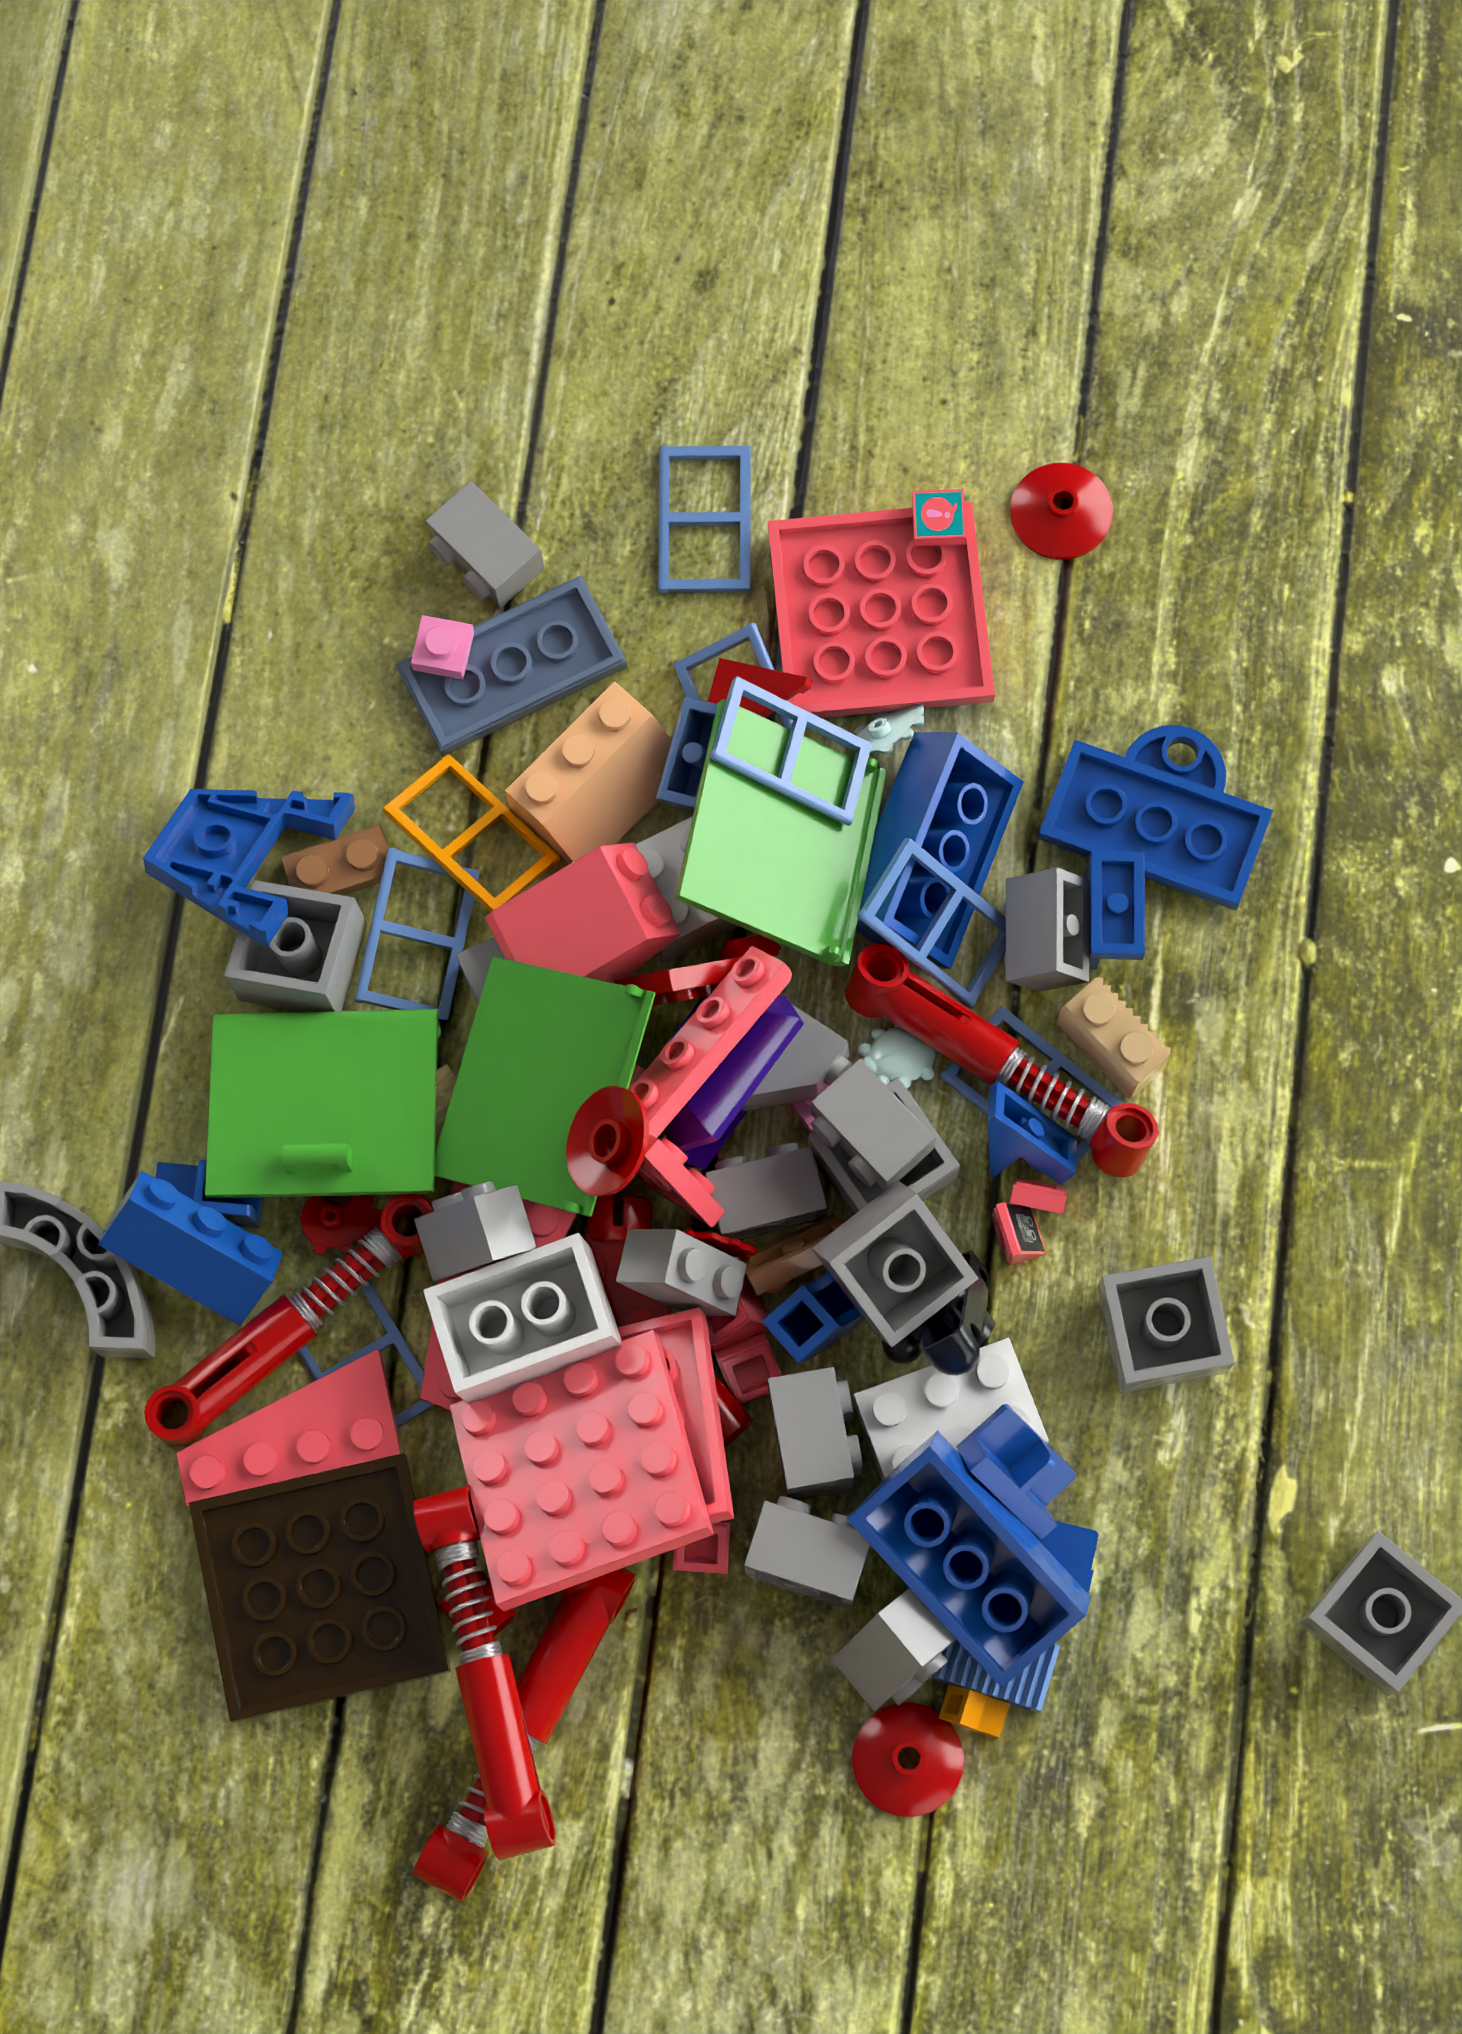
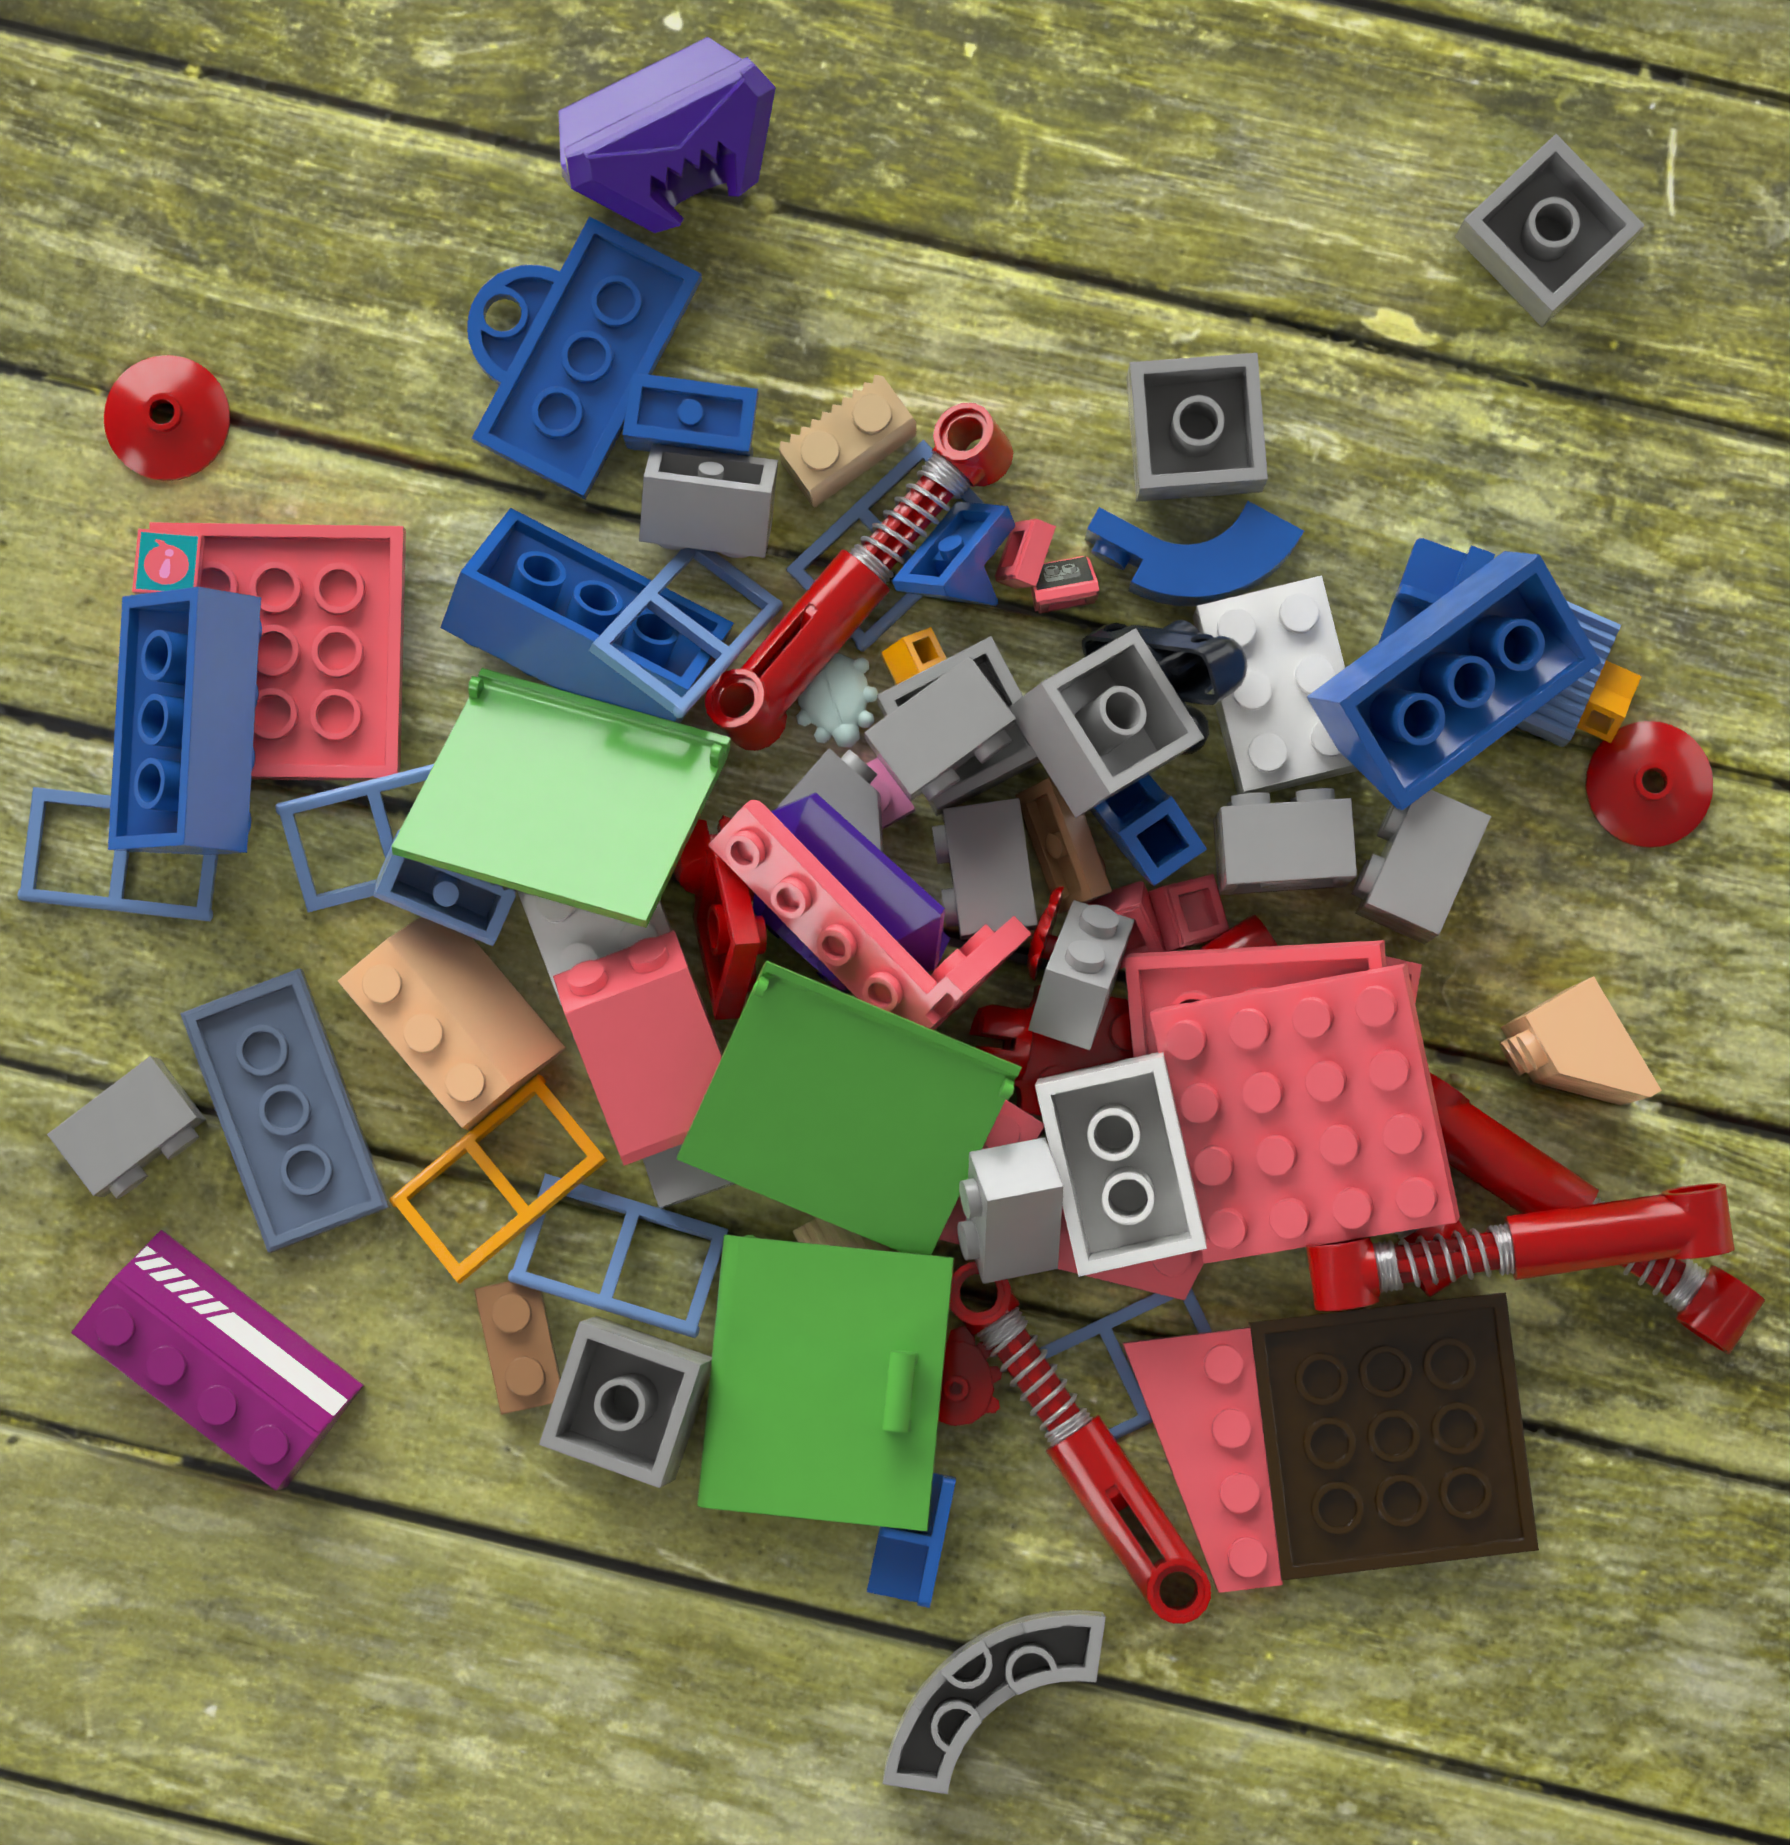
camera: 85 degrees left, 10 degrees up
blue brick [98,1171,283,1326] -> none
blue wing [143,789,355,947] -> none
bright pink plate [411,615,474,680] -> none
red dish [566,1086,649,1197] -> none
red tile [707,658,813,718] -> none
window [709,677,872,826] -> none
light grey brick [831,1588,956,1711] -> none
light aqua piece [854,704,924,755] -> none
blue panel [956,1404,1076,1540] -> none
none -> magenta slope [71,1230,364,1491]
none -> blue slope [108,587,262,855]
none -> dark purple helmet [559,37,776,233]
none -> light orange piece [881,627,947,685]
none -> blue arch [1085,501,1304,606]
none -> light nougat slope [1500,976,1662,1105]

